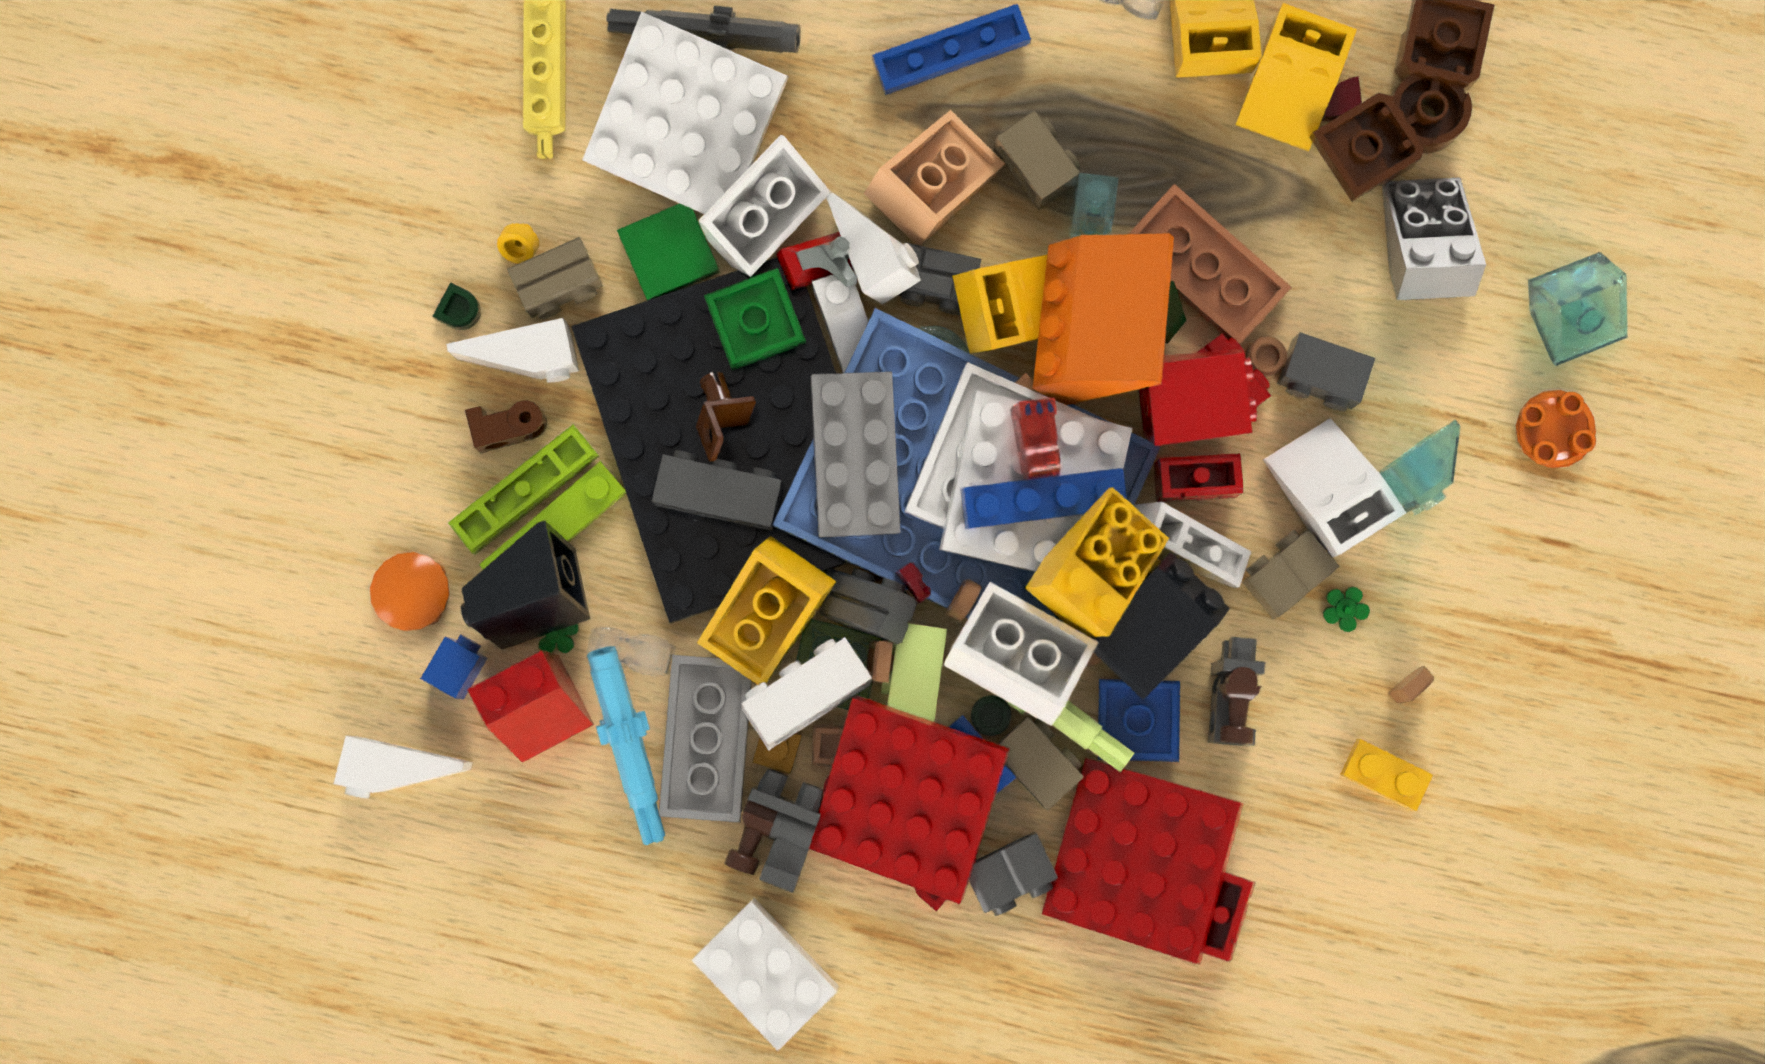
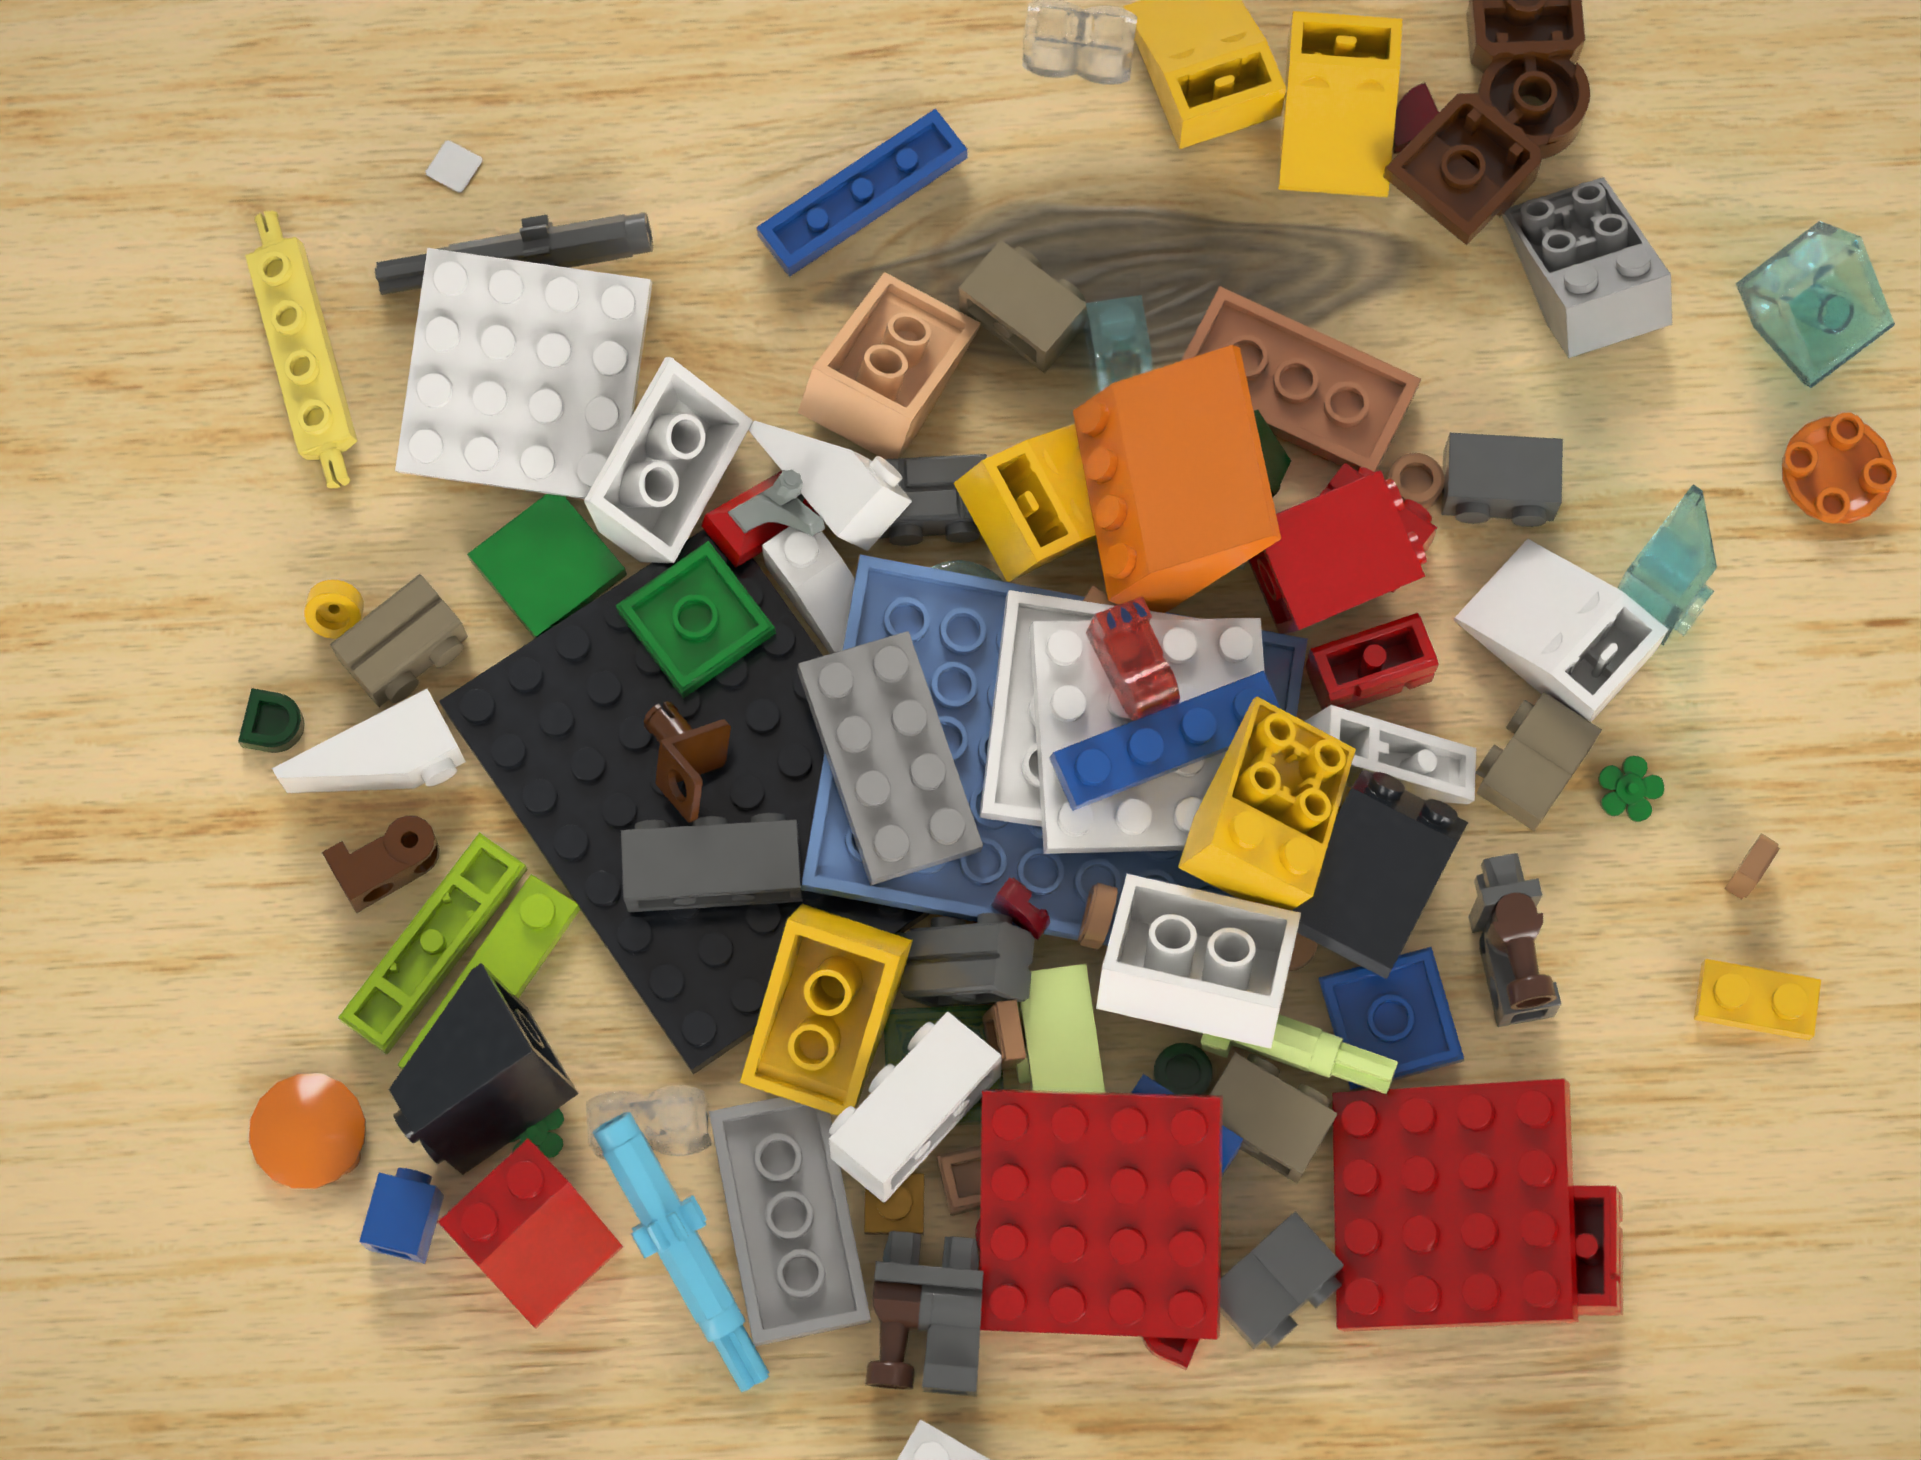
camera: 15 degrees left, 10 degrees down
white slope [334,736,473,798] -> none

